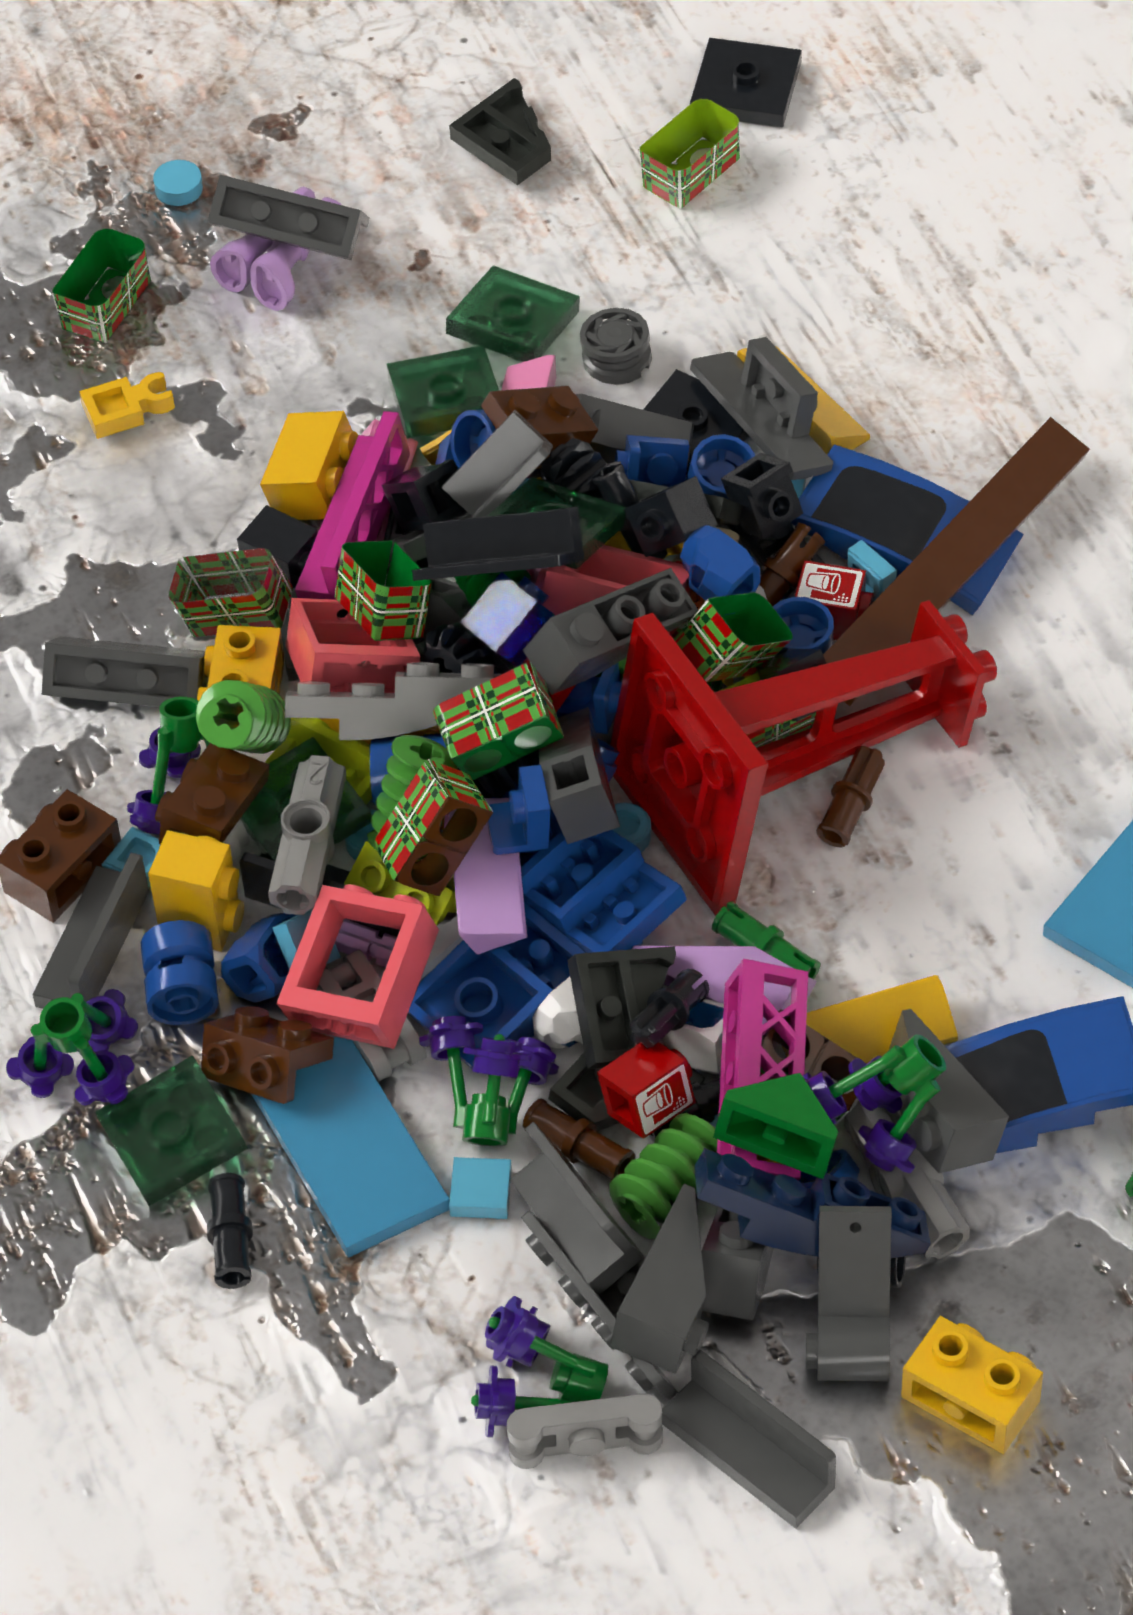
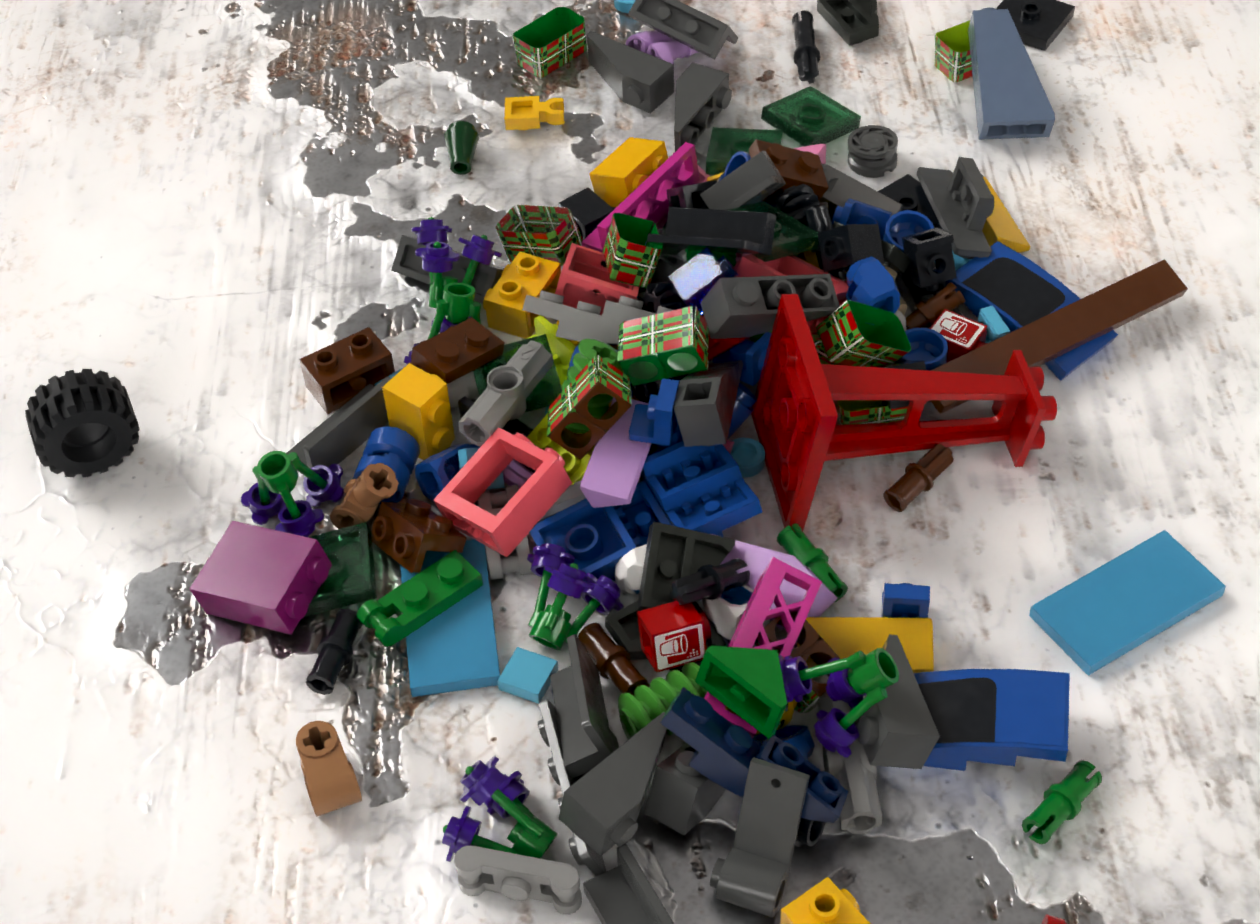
camera: 20 degrees right, 5 degrees down
bright green piece [196,680,291,754] -> none
none -> magenta brick [189,521,332,635]
none -> medium nougat piece [296,721,362,817]
none -> medium nougat connector [330,463,398,535]
none -> green plate [357,550,483,647]
none -> dark purple plant [411,217,502,308]
none -> dark green cone [444,121,479,175]
none -> dark grey slope [587,31,674,114]
none -> dark grey slope [674,62,732,152]
none -> black axle [792,10,820,84]
none -> blue bracket [881,583,930,618]
none -> sand blue slope [968,8,1055,140]

